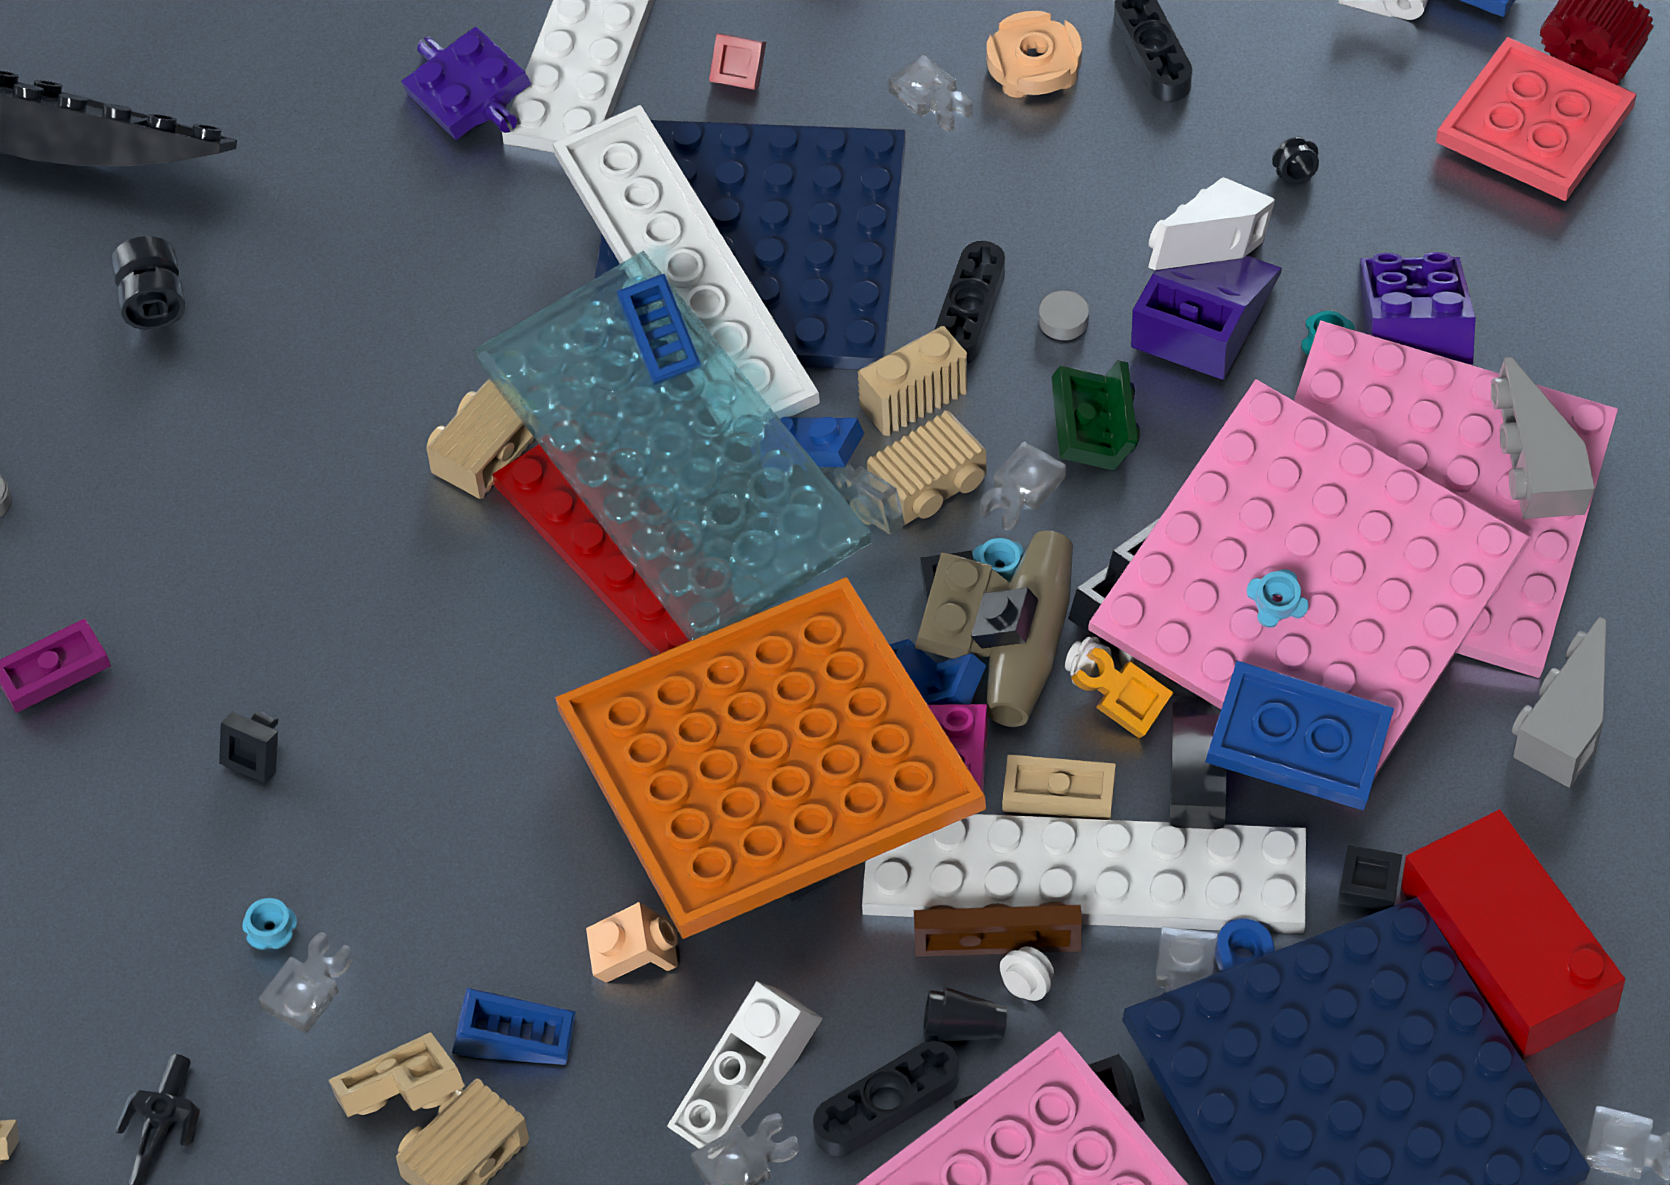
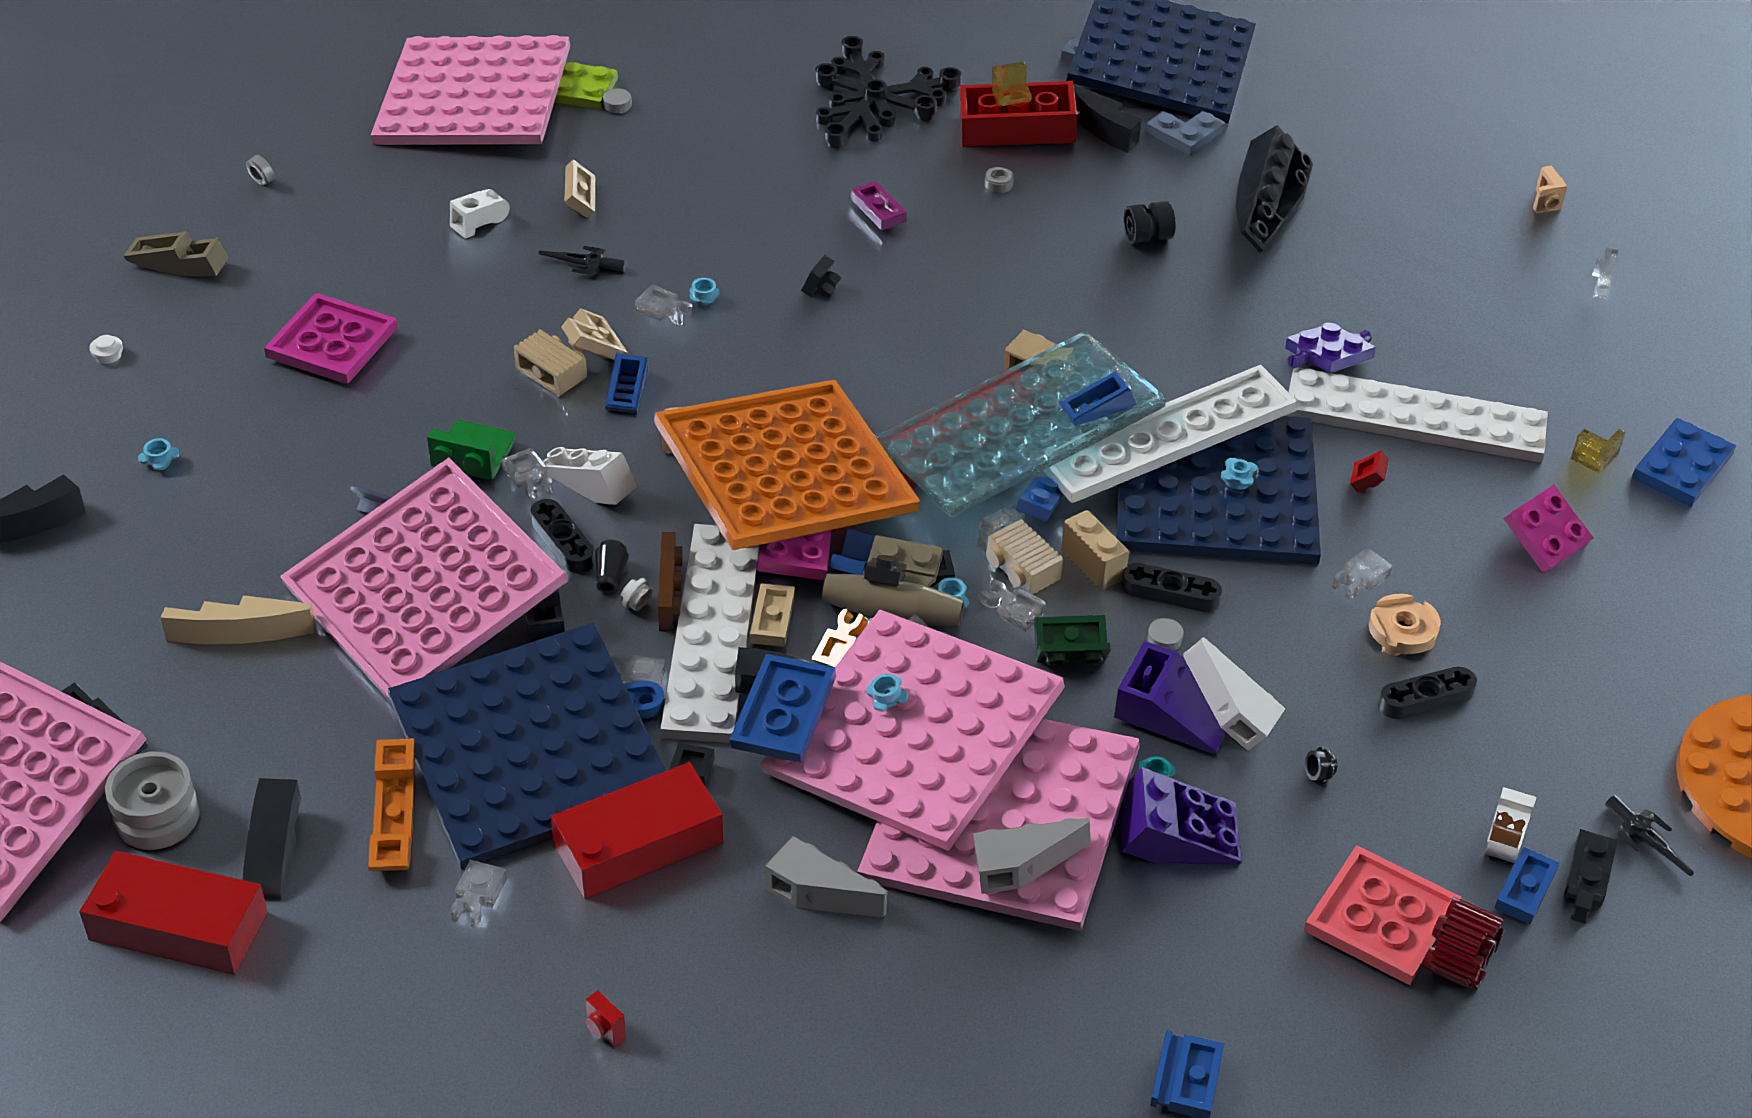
camera: 85 degrees right, 10 degrees down
none -> medium azure plate [1221,458,1258,490]

